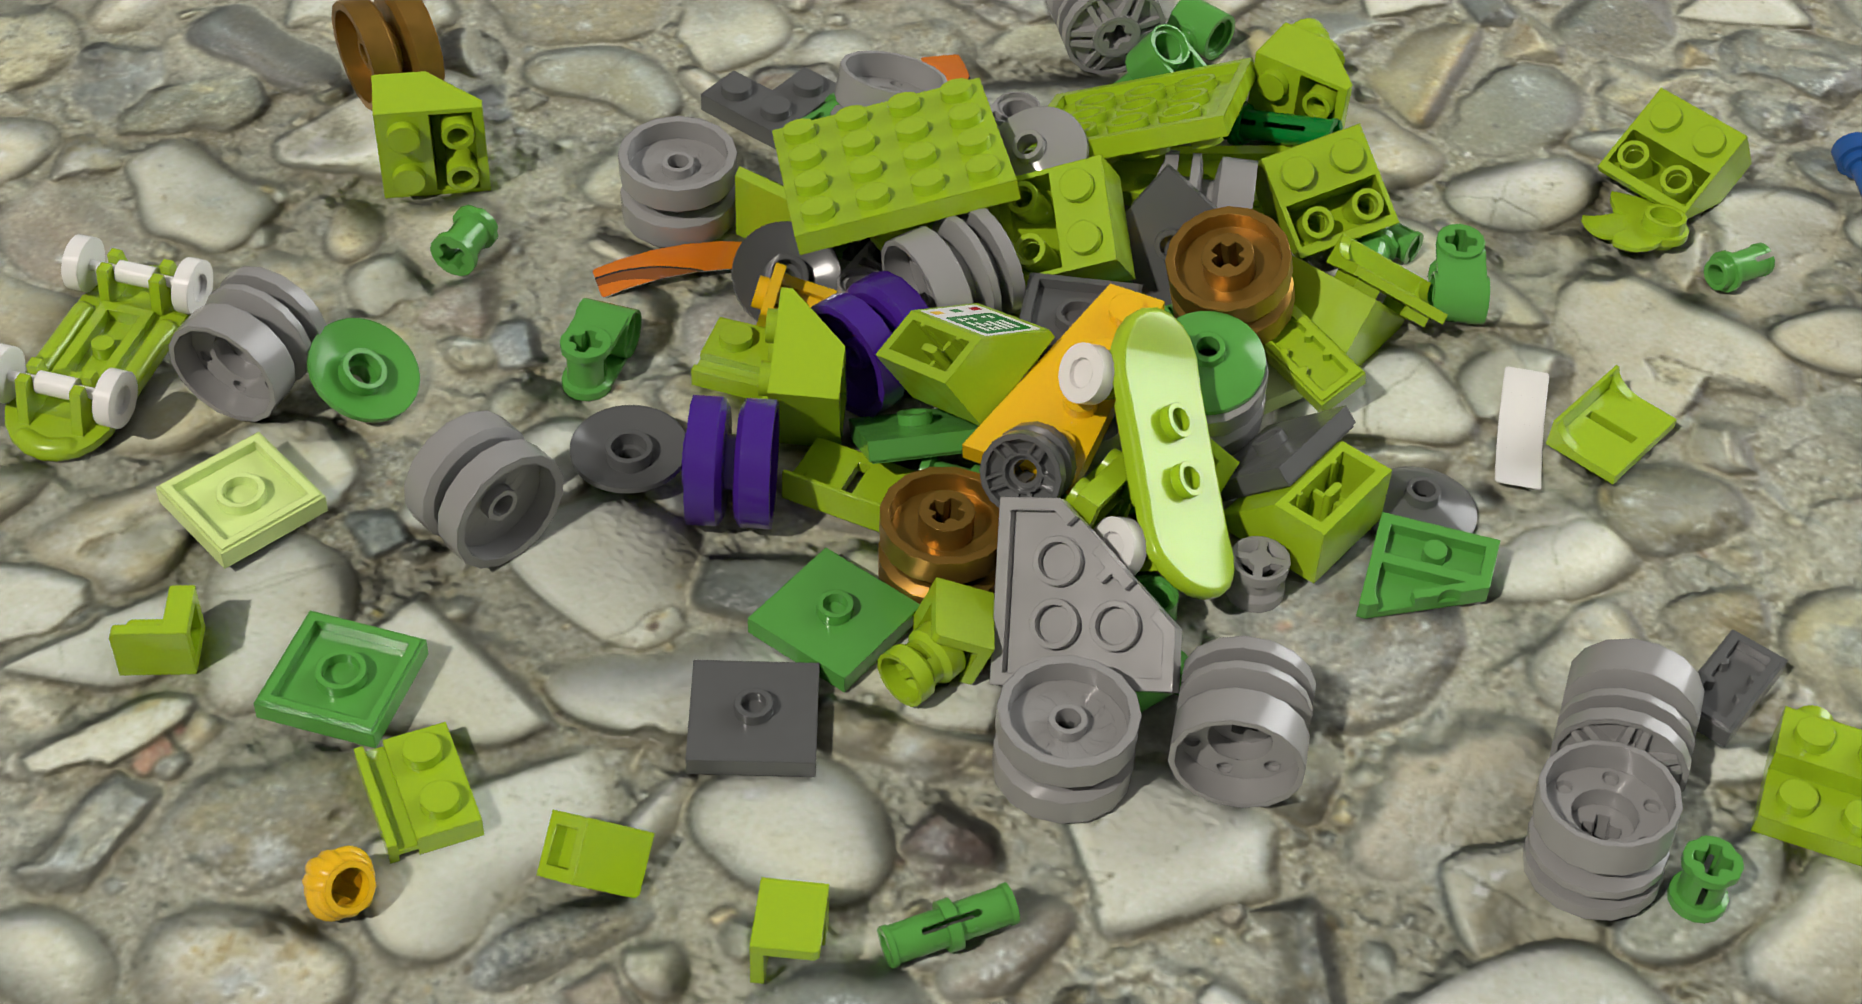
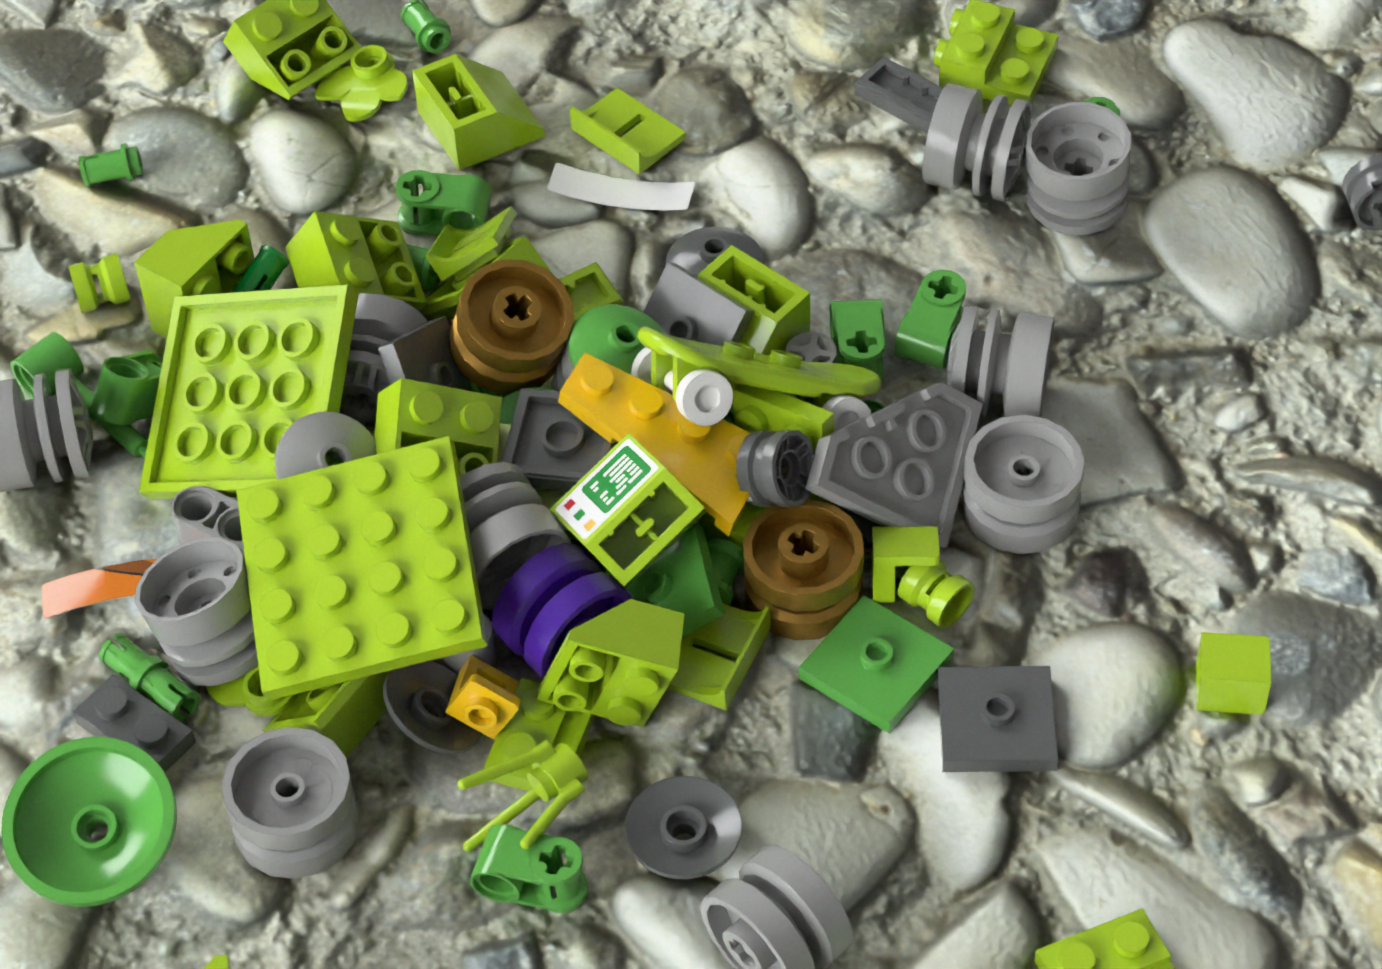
camera: 85 degrees left, 5 degrees up
lime panel [536,809,655,898] -> none
orange sticker [593,241,742,297] -> none
dark purple wheel [682,395,780,529] -> none
bright green pin [877,882,1020,969] -> none
bright green wing [1356,512,1500,619] -> none
none -> bright green dish [1,736,177,907]
none -> bright green pin [79,143,143,187]
none -> lime slope [412,54,545,171]
none -> lime plant [457,740,588,852]
none -> bright green piece [829,299,885,383]
none -> bright green piece [894,270,966,370]

